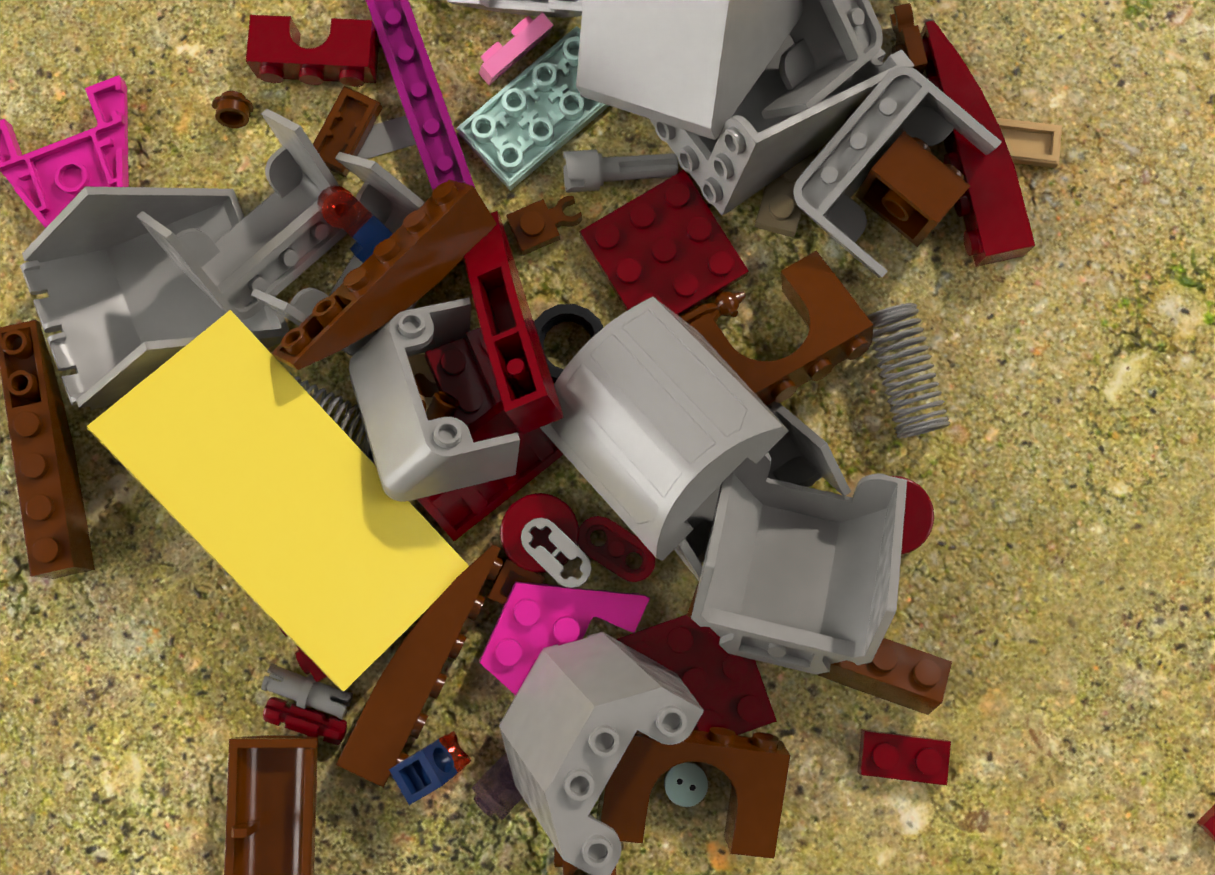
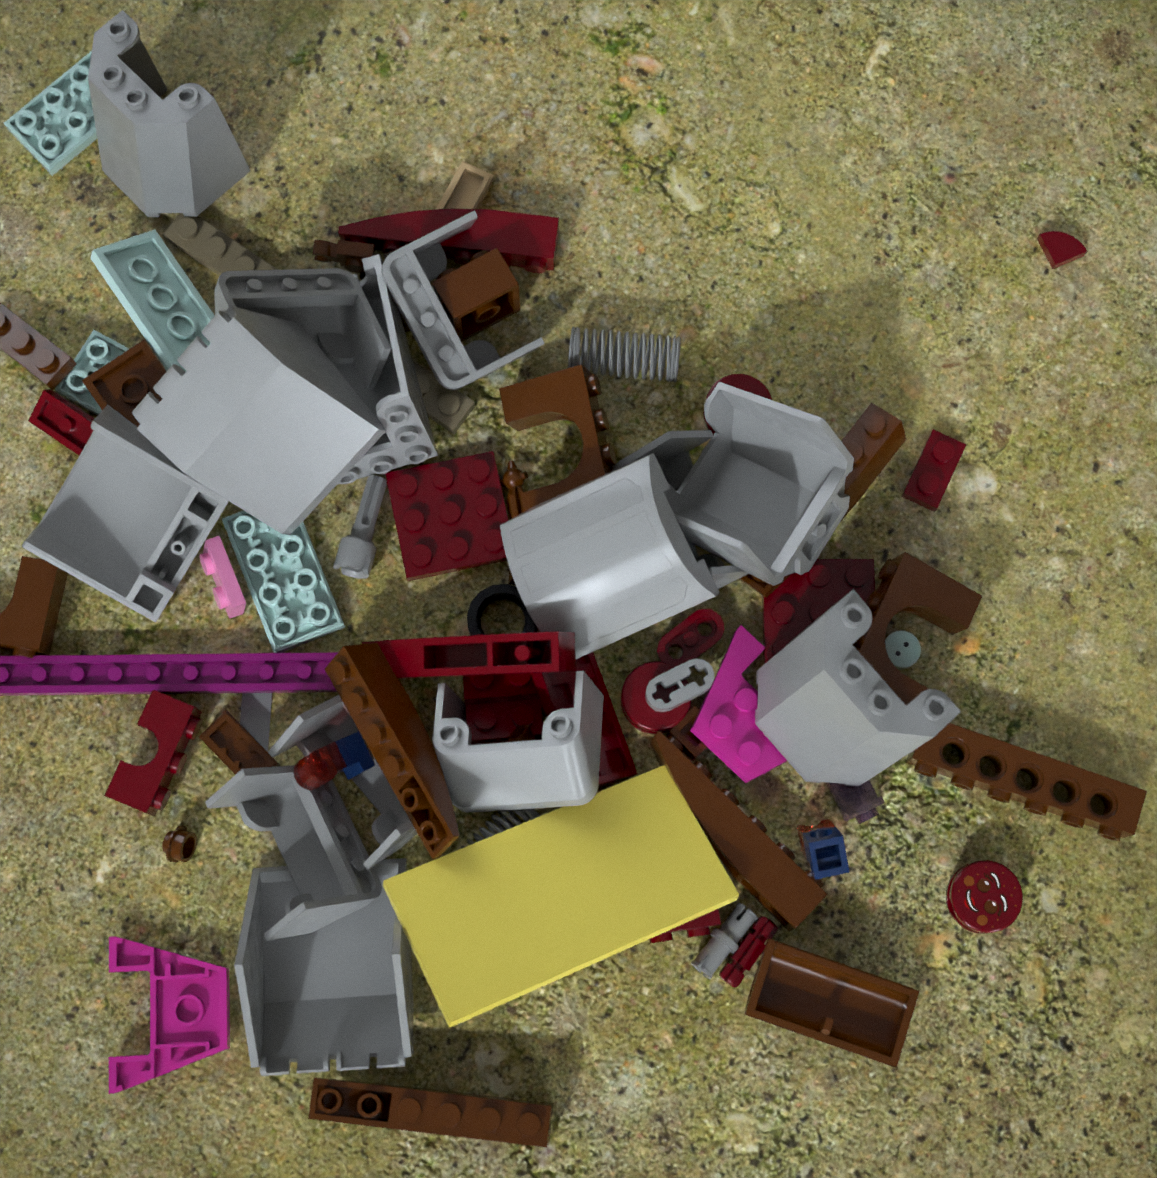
camera: 75 degrees left, 5 degrees down
reddish brown plate [506,196,582,256] -> none

